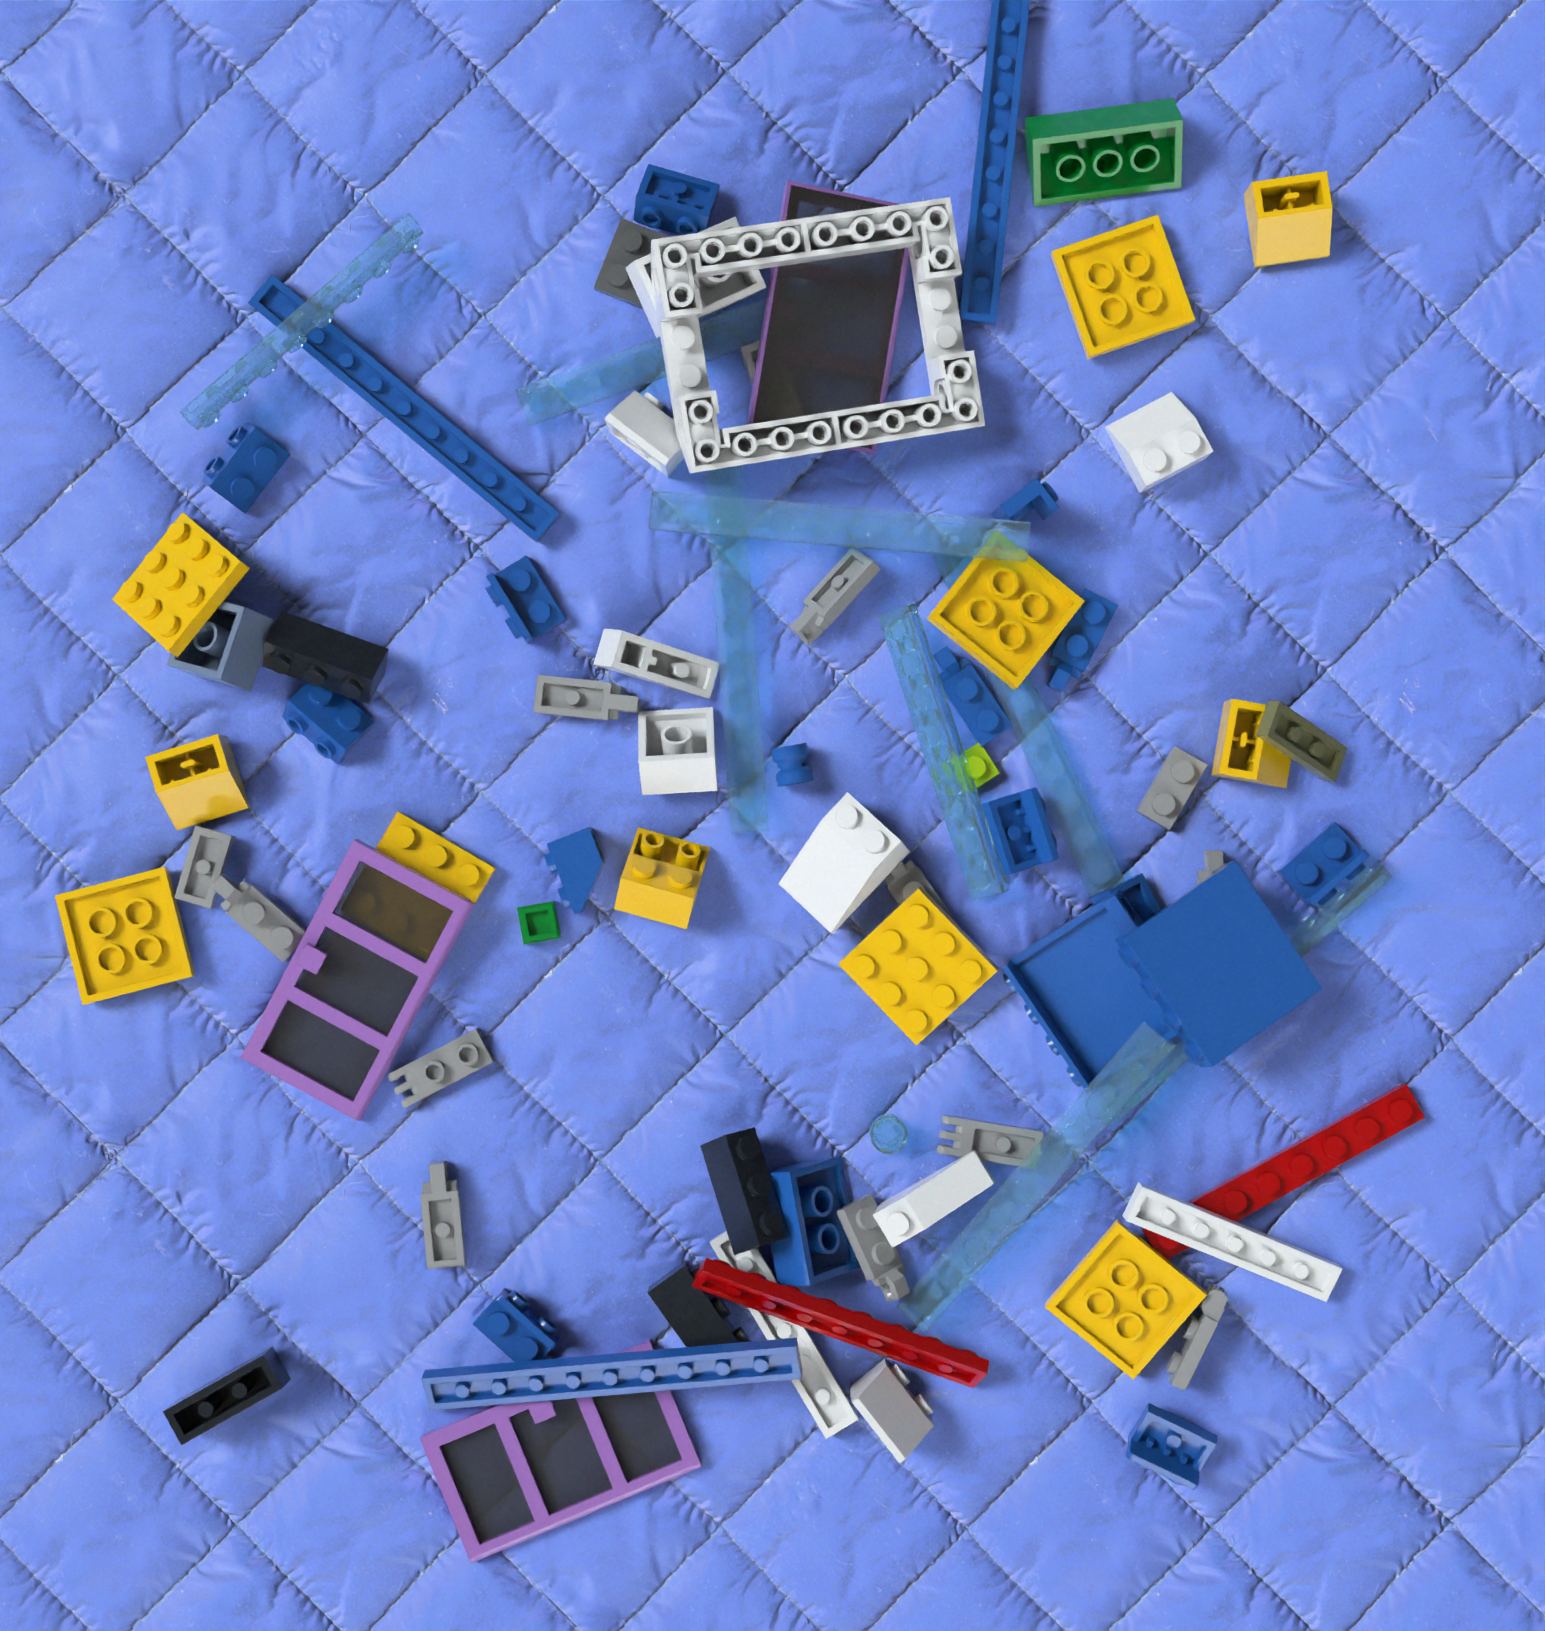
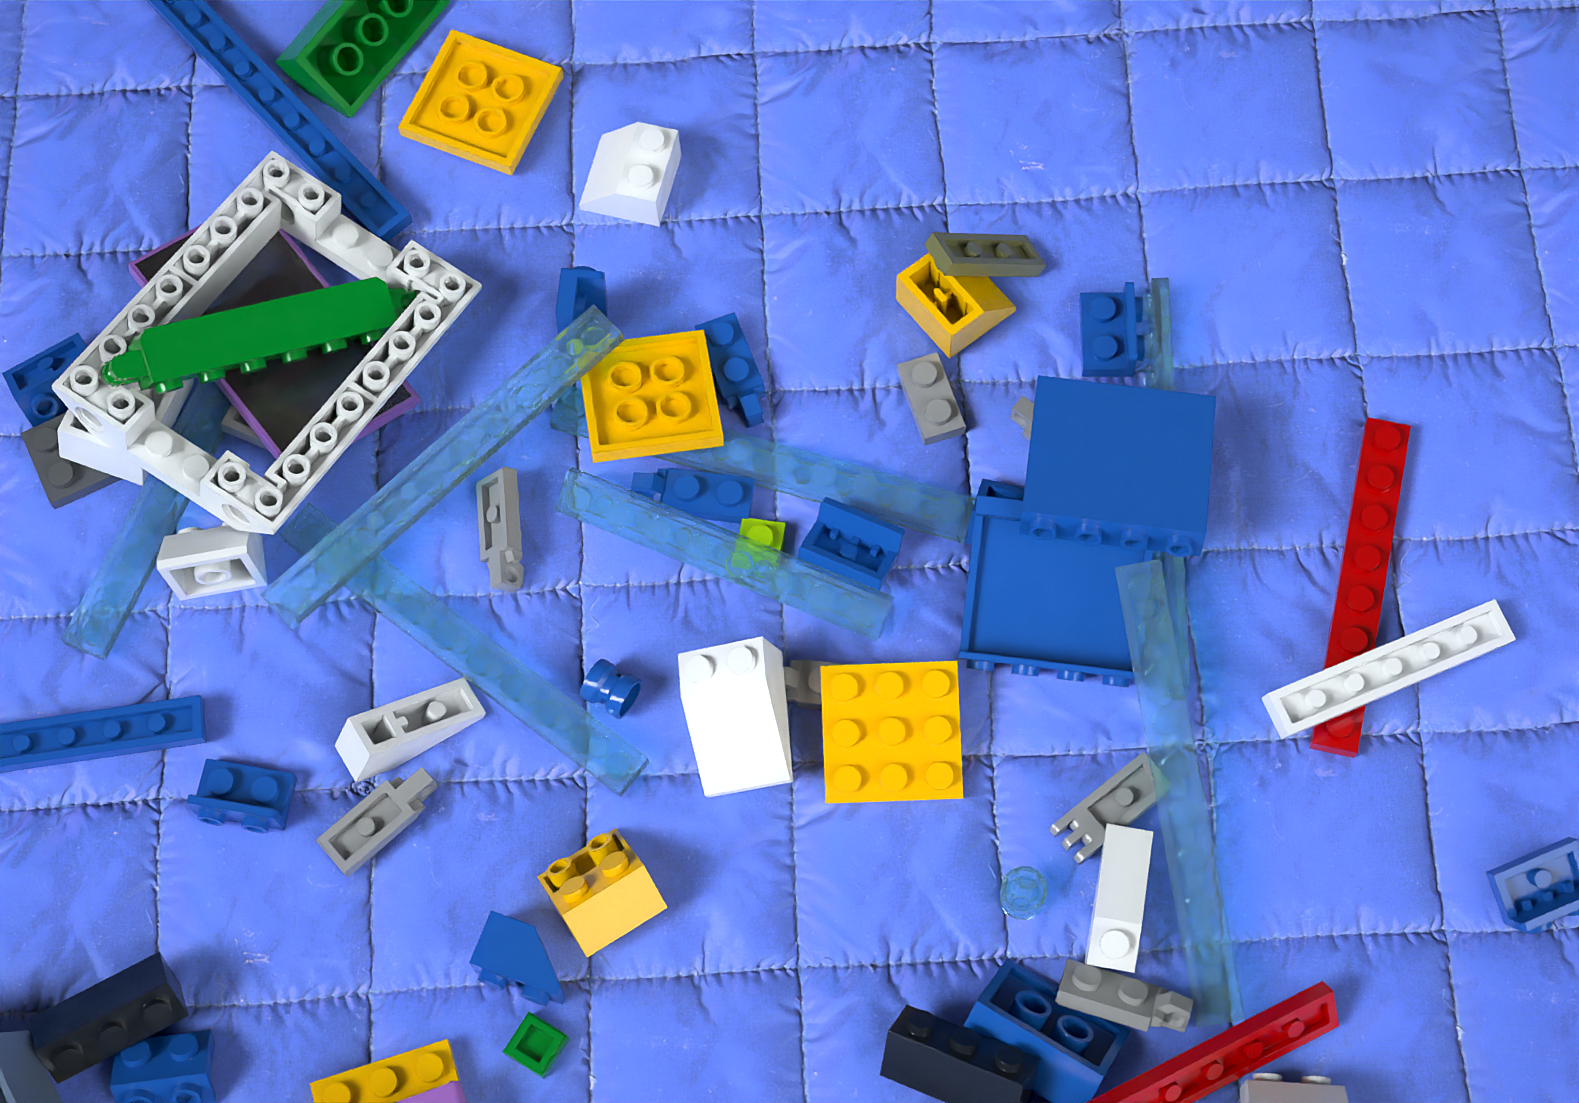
camera: 45 degrees left, 20 degrees down
white slope [638,707,717,795] -> none
yellow plate [1045,1219,1207,1379] -> none
light grey hinge [1166,1285,1228,1390] -> none
none -> green hinge [101,277,417,394]

